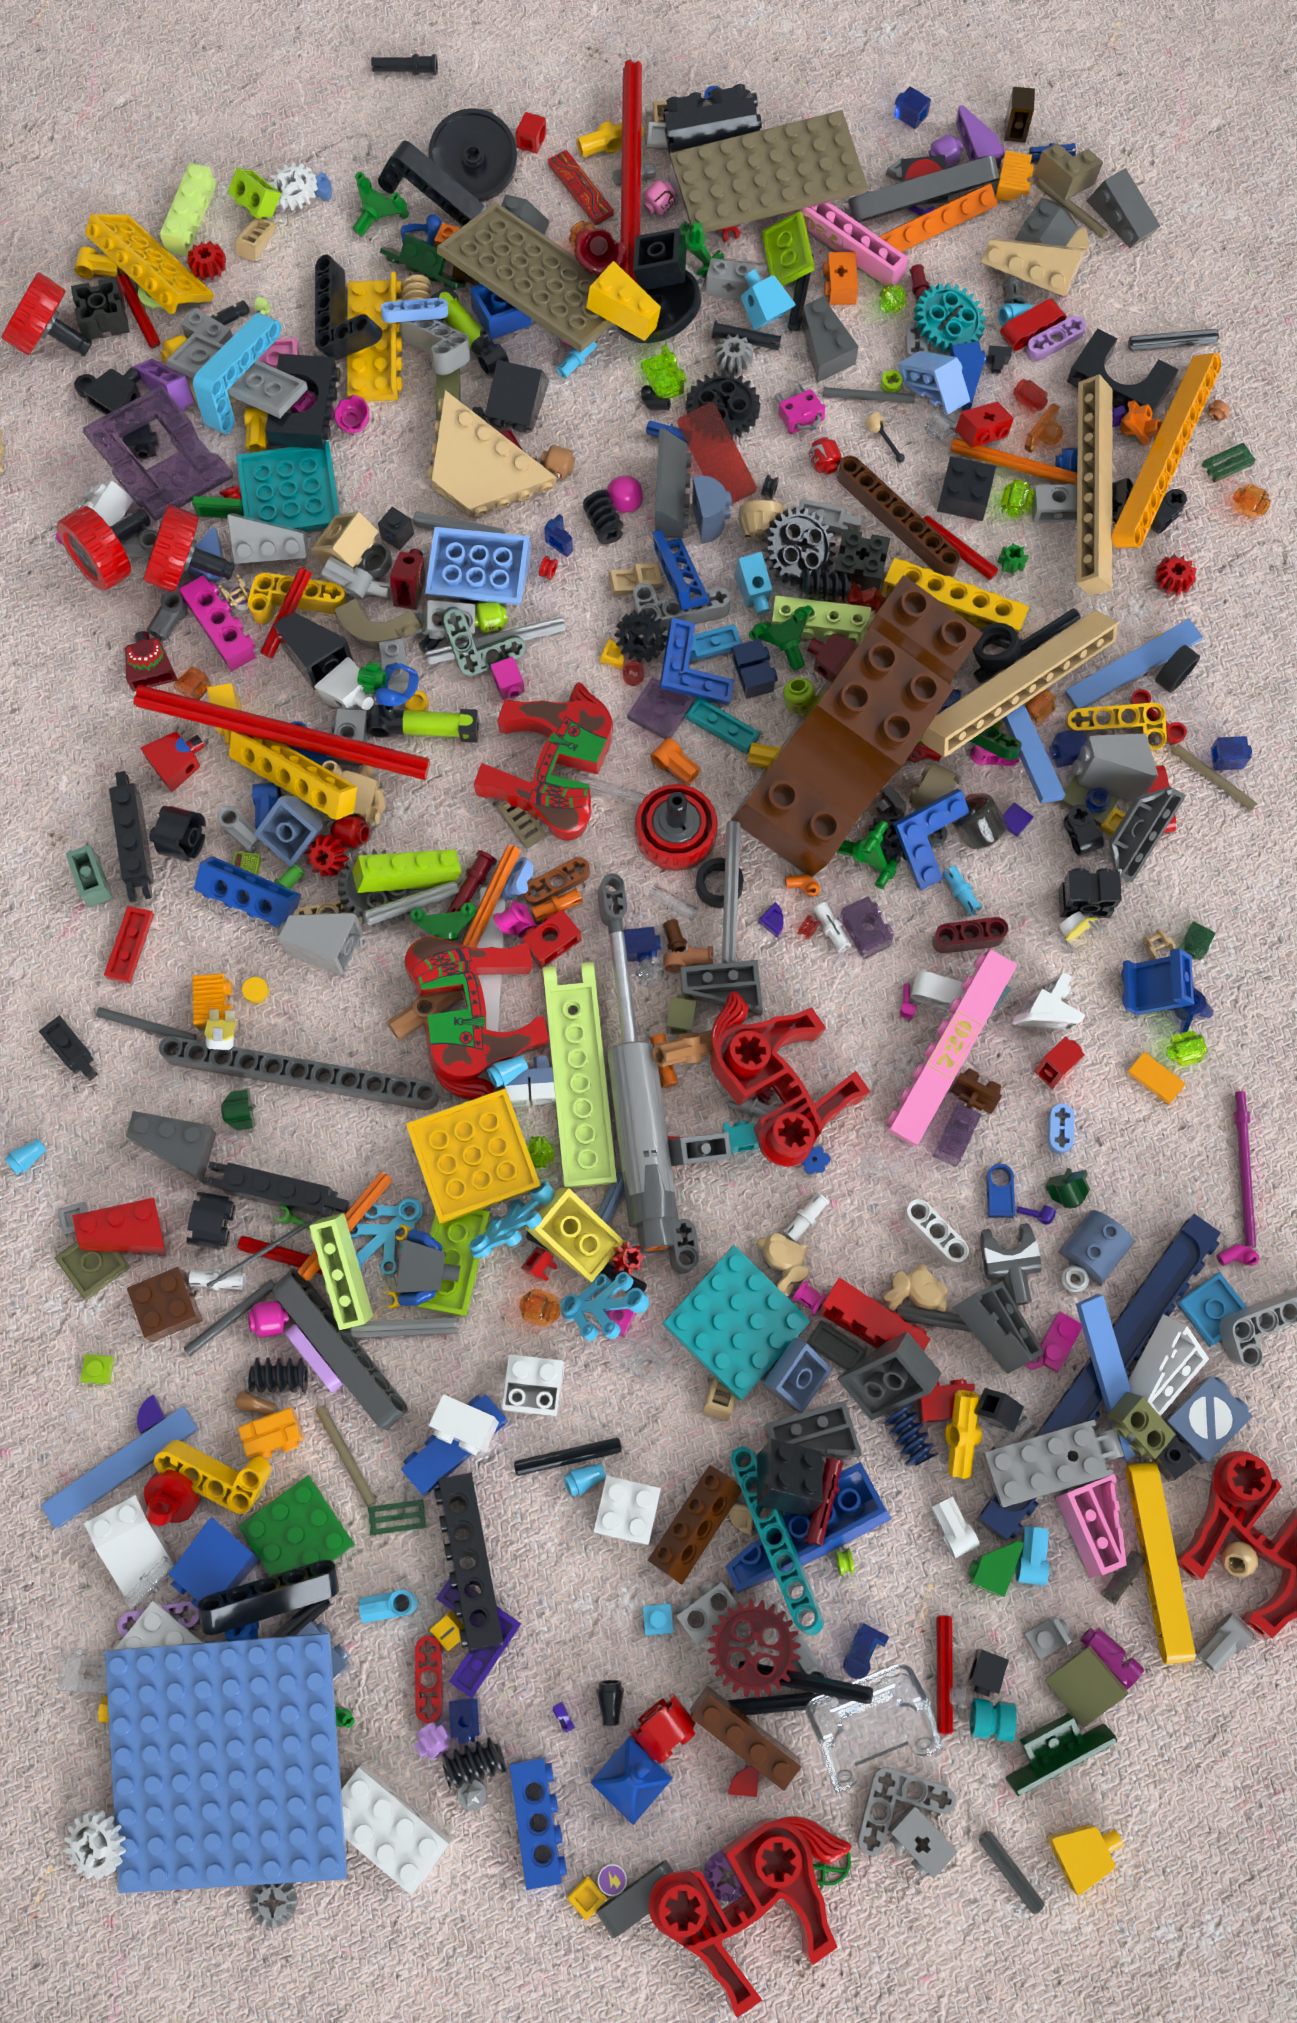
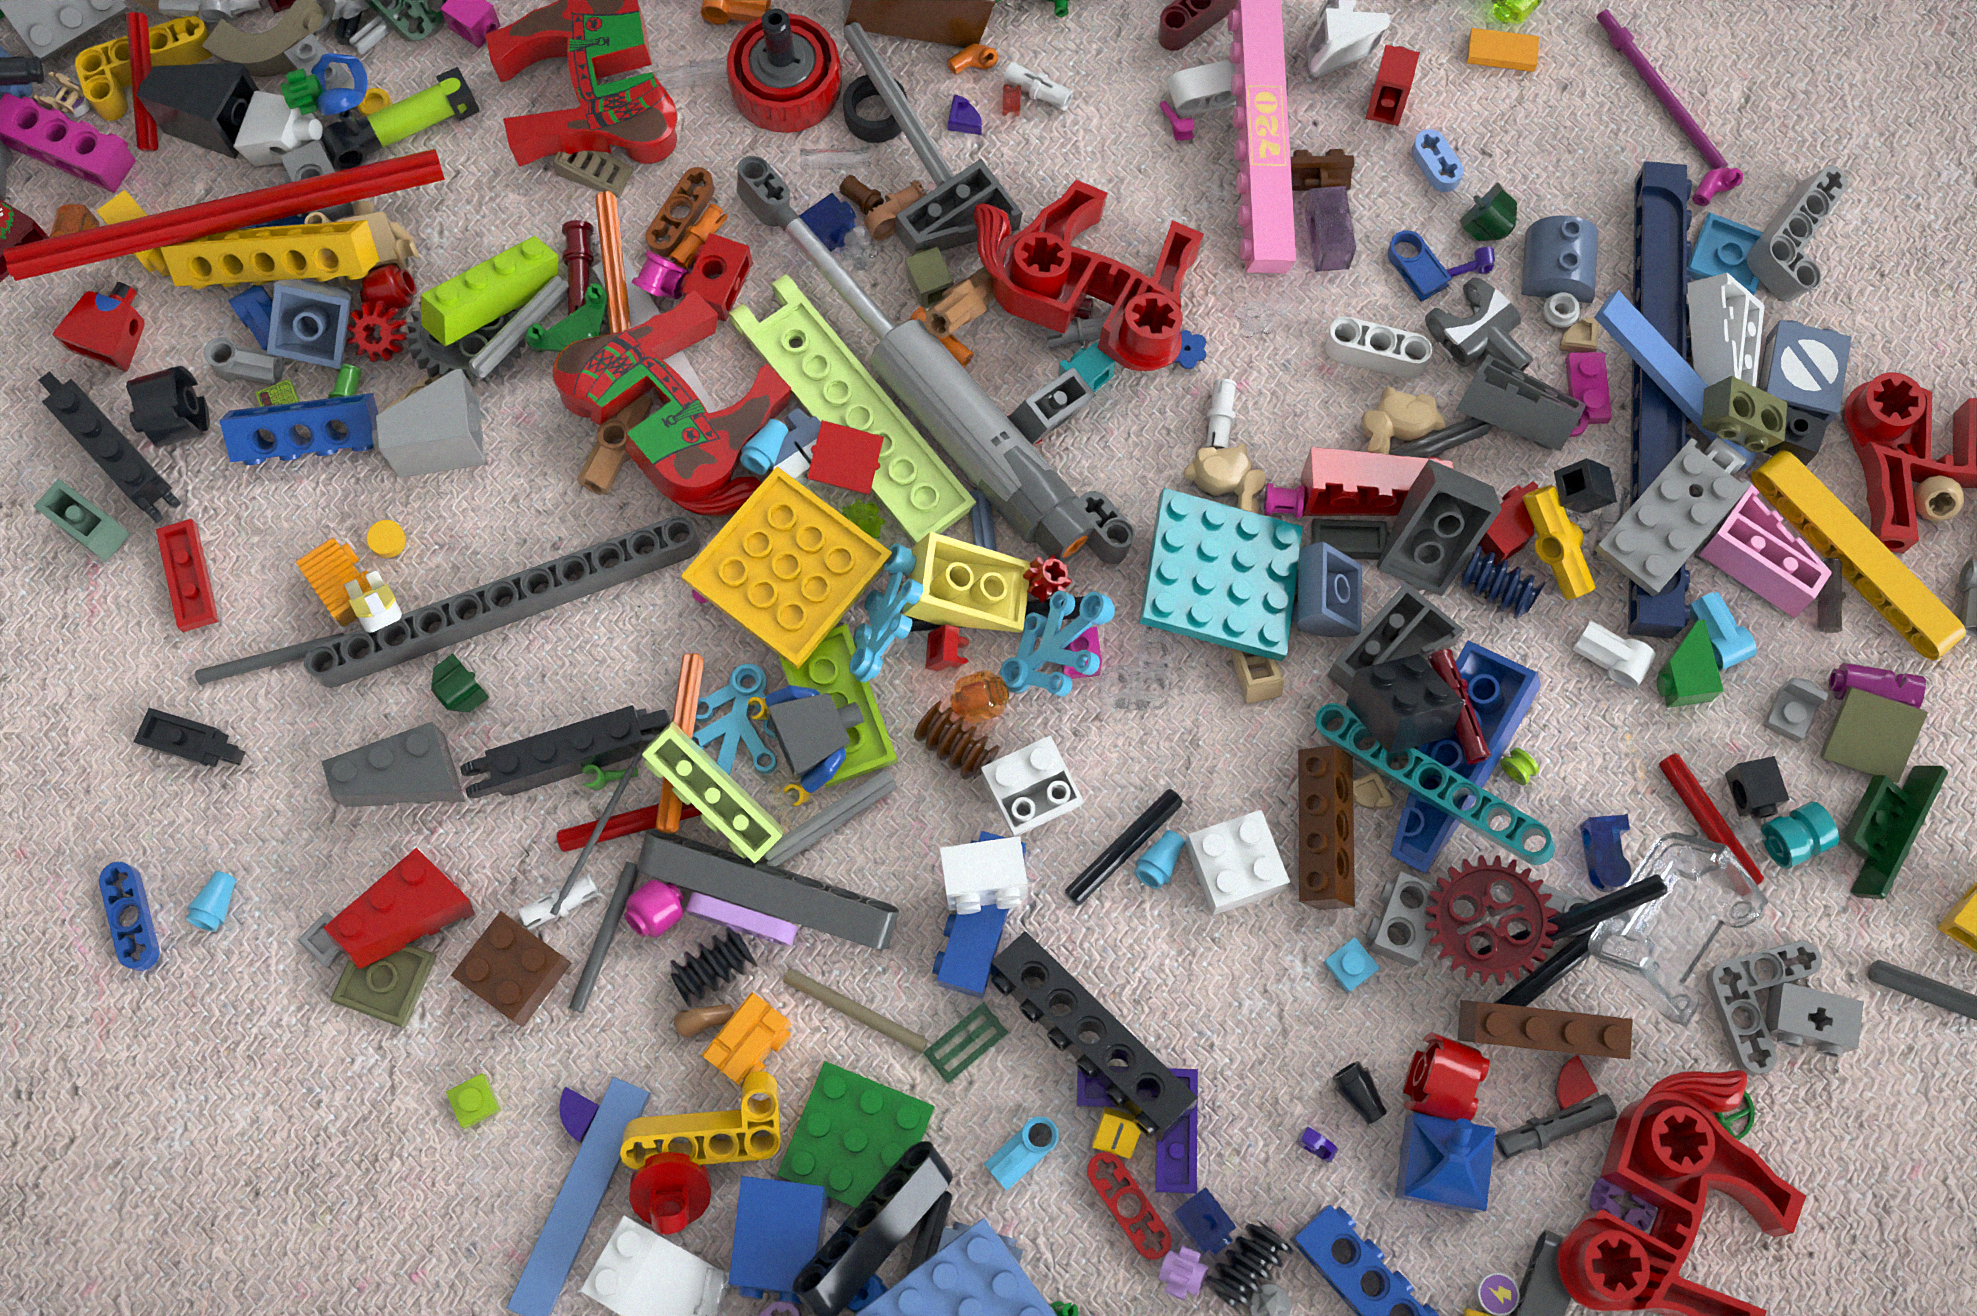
camera: 30 degrees left, 0 degrees up
black brick [186,1191,236,1250] -> none
light blue plate [501,857,534,900] -> none
clear purple brick [839,896,894,960] -> none
none -> red piece [807,420,884,495]
none -> reddish brown piece [914,700,1000,780]
none -> dark grey pin [1495,1093,1617,1160]
none -> tan tile [1559,317,1599,353]

